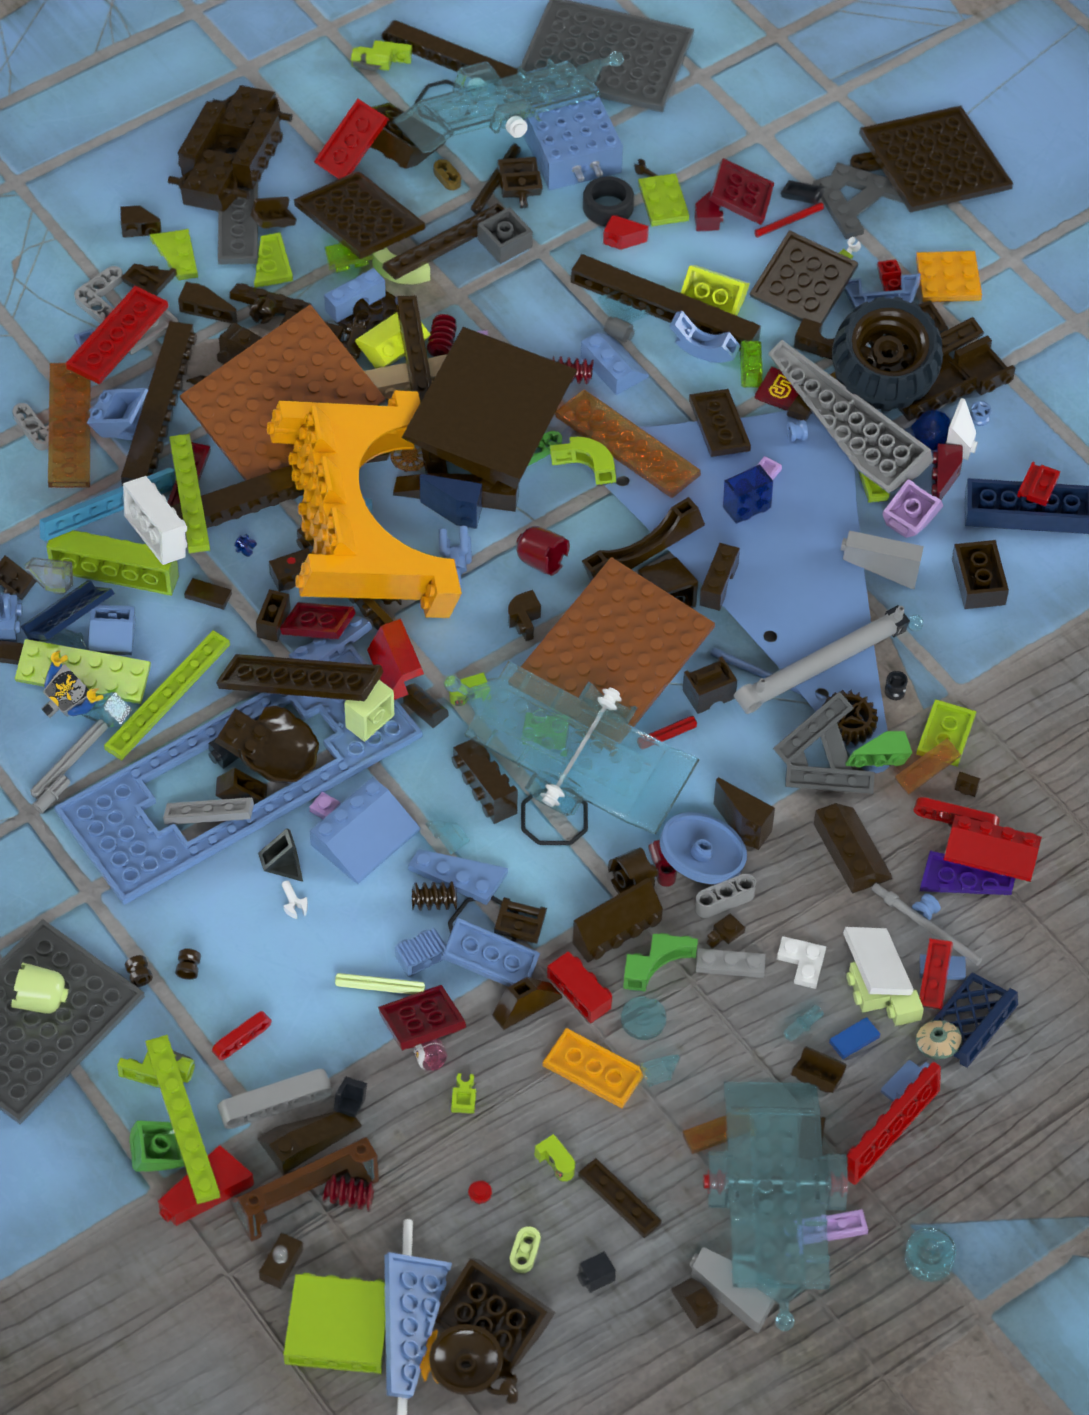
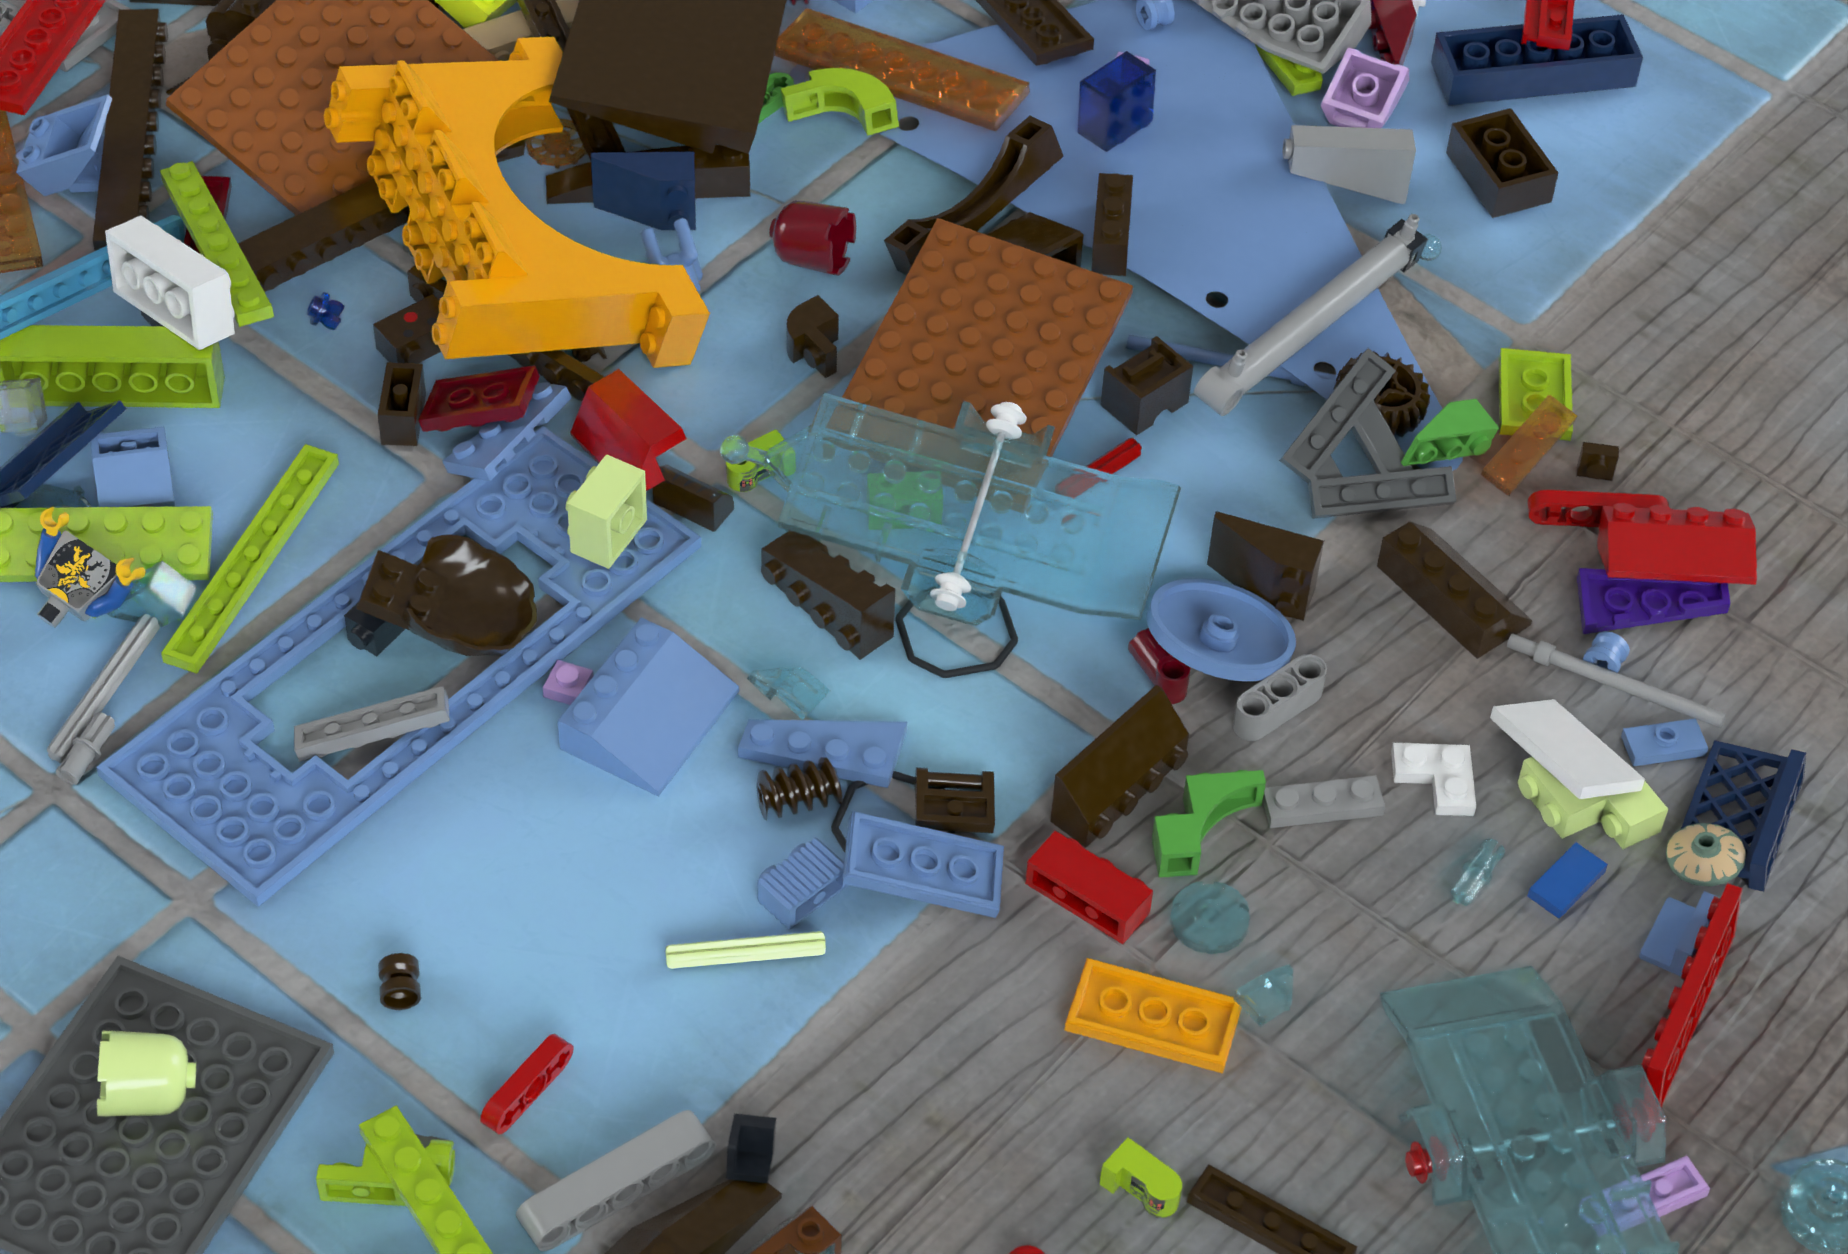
camera: 15 degrees left, 5 degrees down
dark brown wheel [125,955,153,987] -> none
dark brown tile [184,578,232,610] -> none
dark brown plate [216,654,384,701] -> none
dark brown slope [216,767,267,805] -> none
pearl dark grey slope [258,828,303,882] -> none
white bar [281,880,308,919] -> none
dark red plate [378,985,466,1051] -> none
clear pink head [414,1038,447,1071] -> none
lime plate [451,1073,476,1114] -> none
dark brown slope [492,977,562,1030] -> none
dark brown brick [608,847,658,894] -> none
clear orange plate [683,1108,757,1154] -> none
dark brown plate [706,913,745,949] -> none
dark brown bracket [791,1046,847,1093] -> none
black wheel [885,671,908,701] -> none
red plate [919,938,953,1010] -> none

